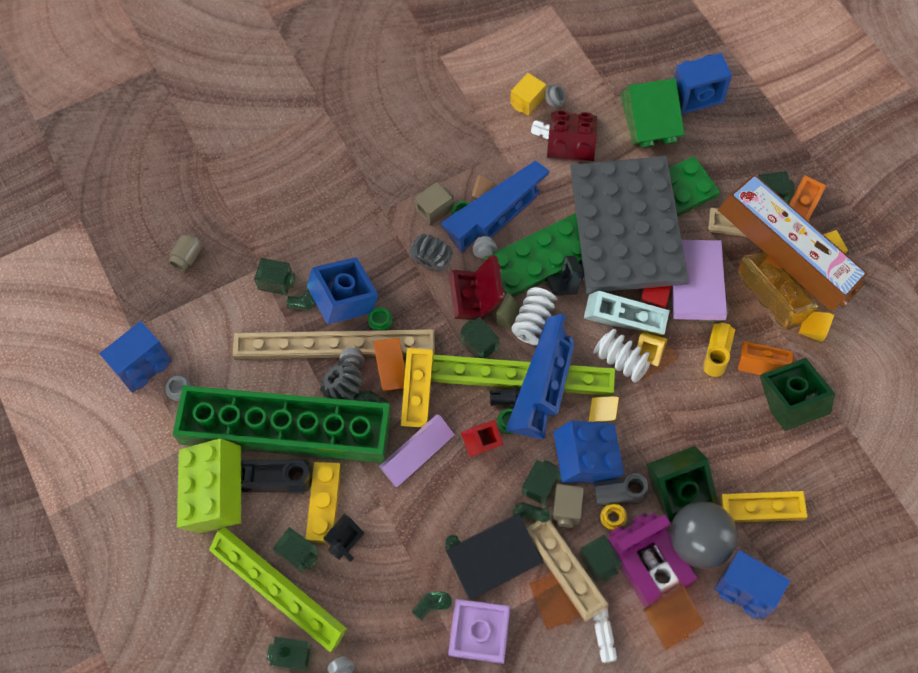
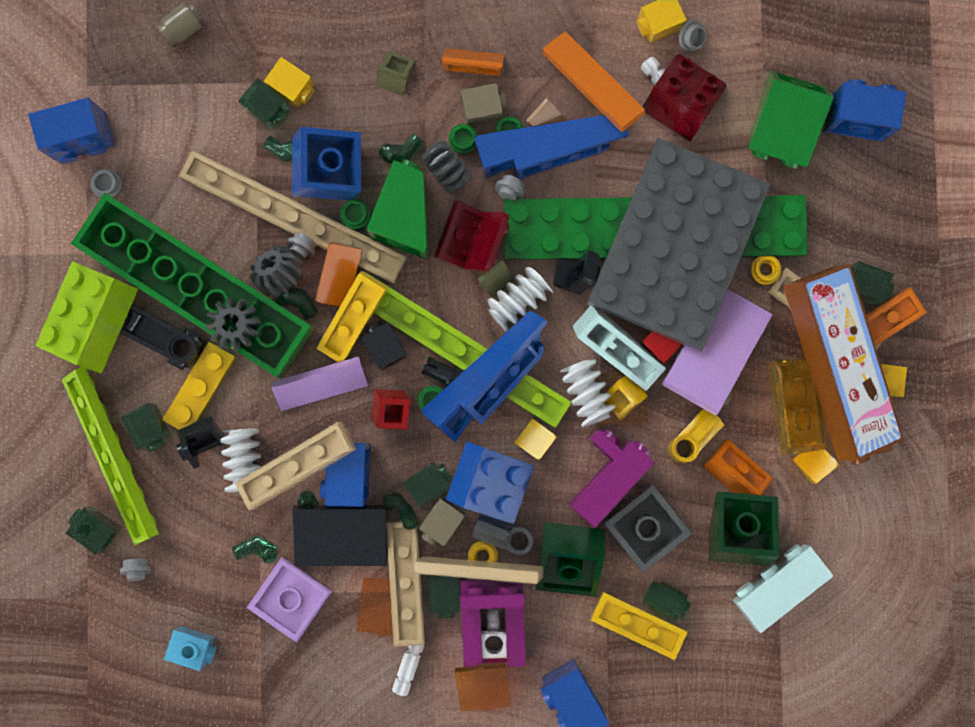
camera: 25 degrees right, 20 degrees up
clear green brick [460,317,499,359] -> none
dark grey piece [670,501,738,569] -> none
none -> dark grey gear [206,297,261,351]
none -> white piece [220,428,262,492]
none -> tan tile [235,422,357,511]
none -> yellow brick [264,57,315,109]
none -> blue brick [320,443,370,507]
none -> black brick [361,321,408,371]
none -> green slope [366,159,429,260]
none -> olive slope [376,51,416,95]
none -> clear green arm [379,133,424,164]
none -> tan tile [415,556,544,584]
none -> orange slope [442,48,504,76]
none -> green plate [448,124,478,154]
none -> orange tile [542,31,645,132]
none -> magenta brick [568,429,654,528]
none -> dark grey brick [601,484,692,573]
none -> clear green brick [642,580,691,622]
none -> light aqua brick [732,544,833,633]
none -> yellow plate [751,256,782,285]

